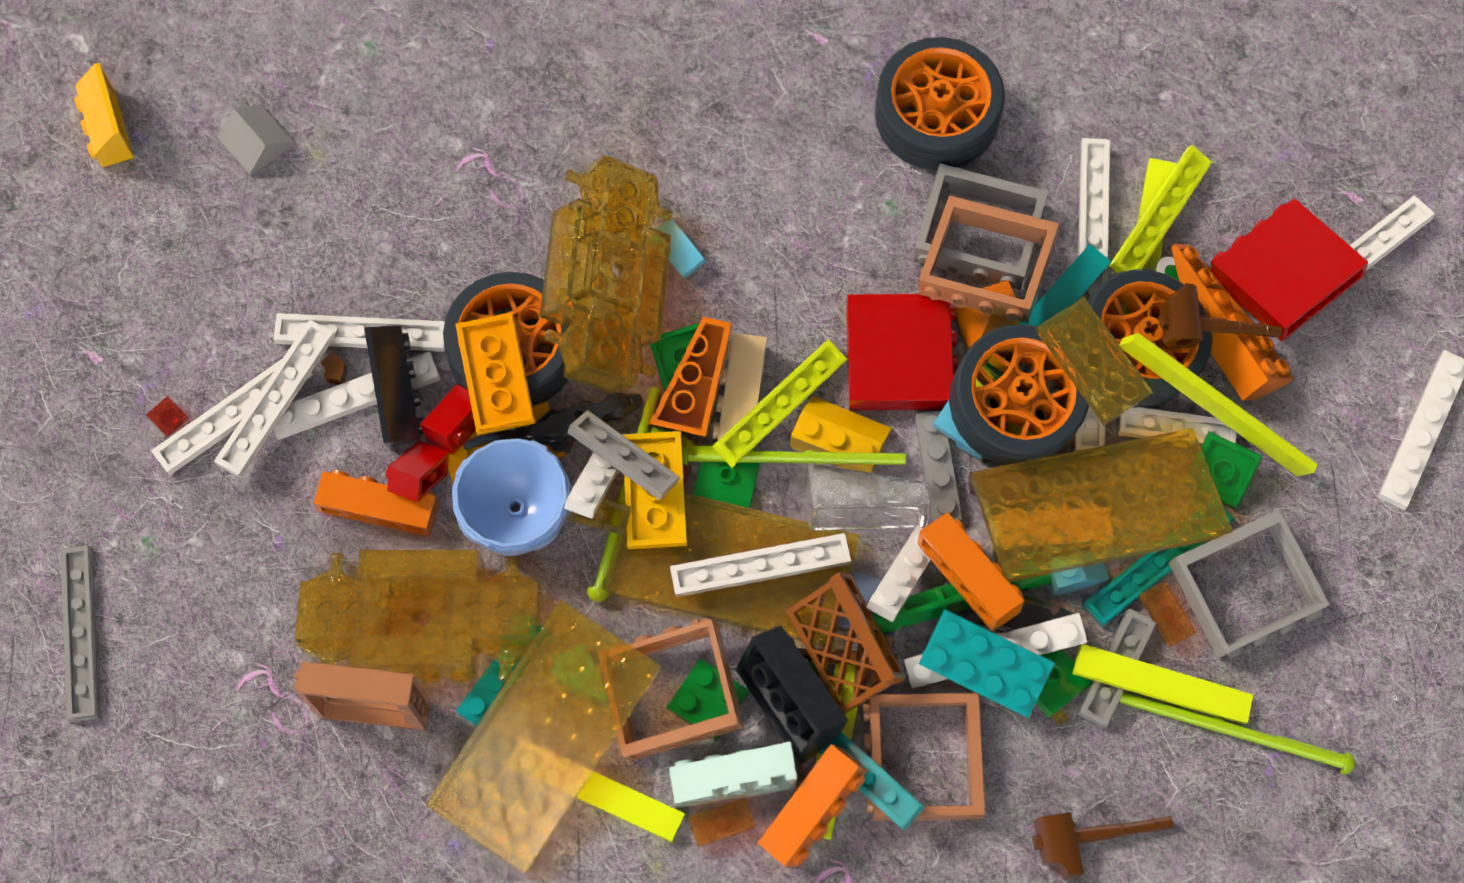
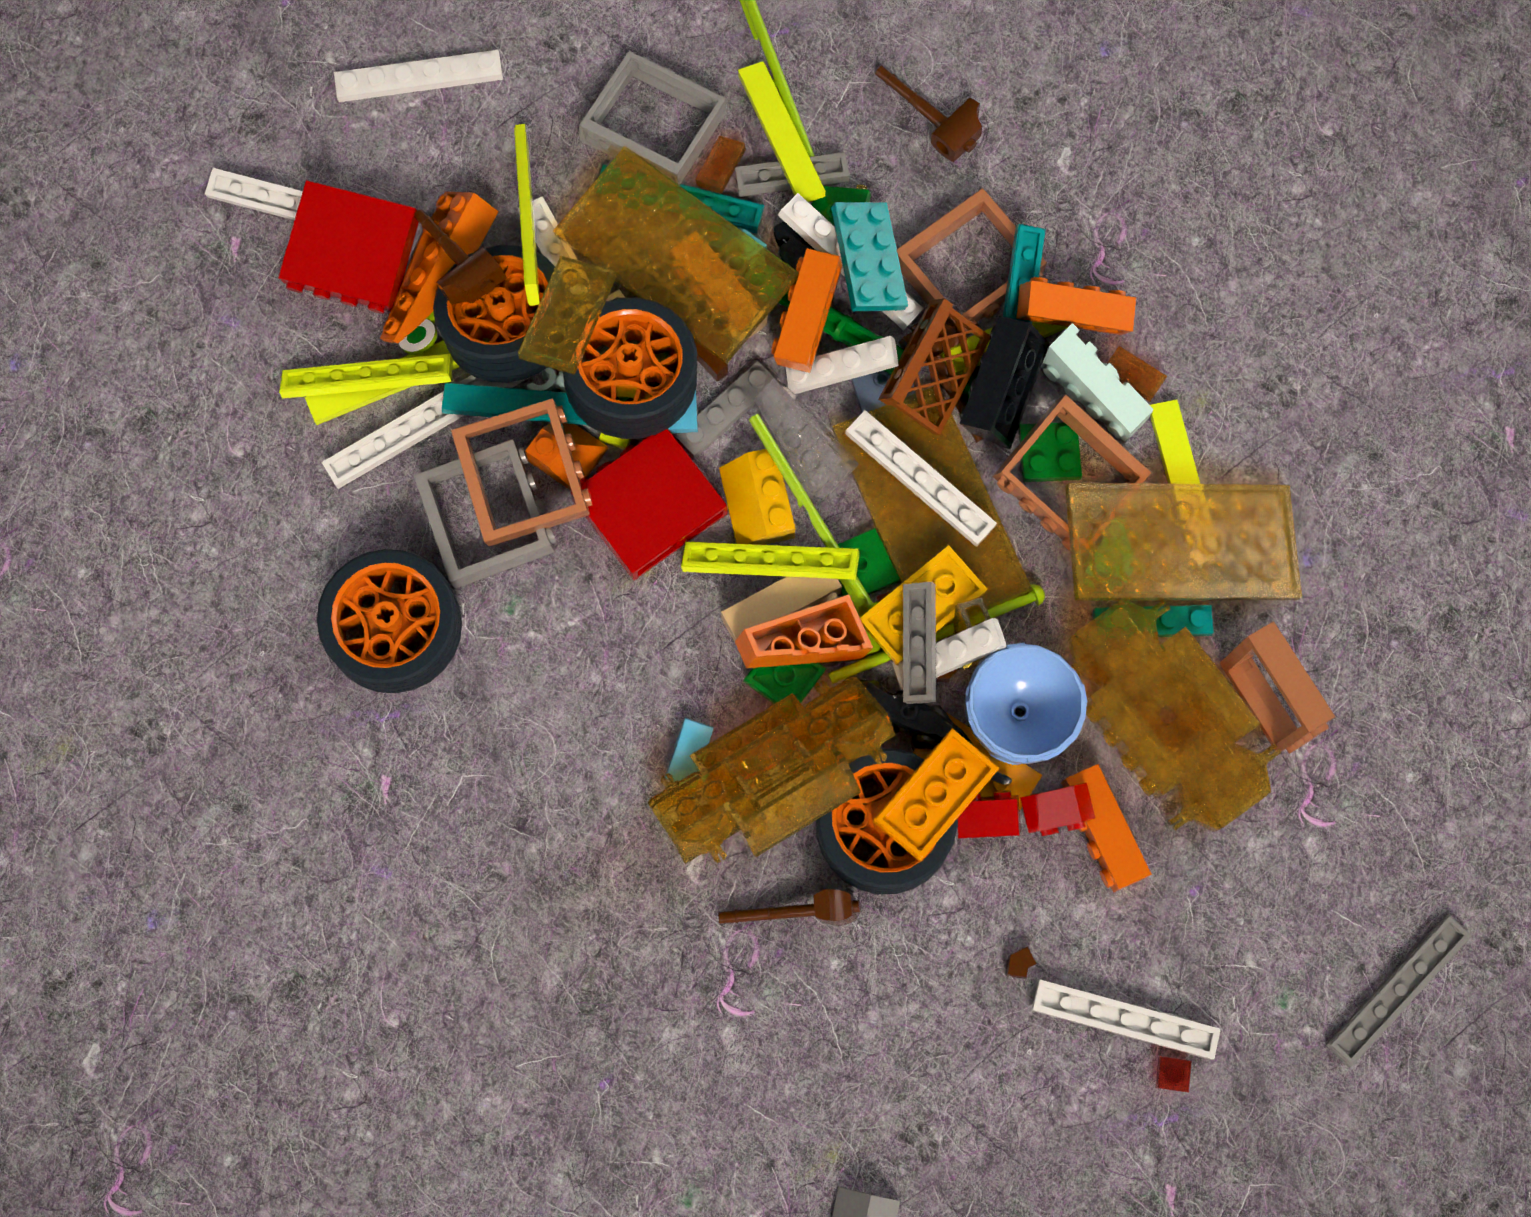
camera: 130 degrees left, 5 degrees up
white plate [214,319,335,478] -> none
white plate [273,313,445,352] -> none
white plate [273,352,440,440] -> none
black slope [364,326,424,448] -> none
green plate [1183,431,1263,509] -> none
none -> reddish brown piece [718,889,861,926]

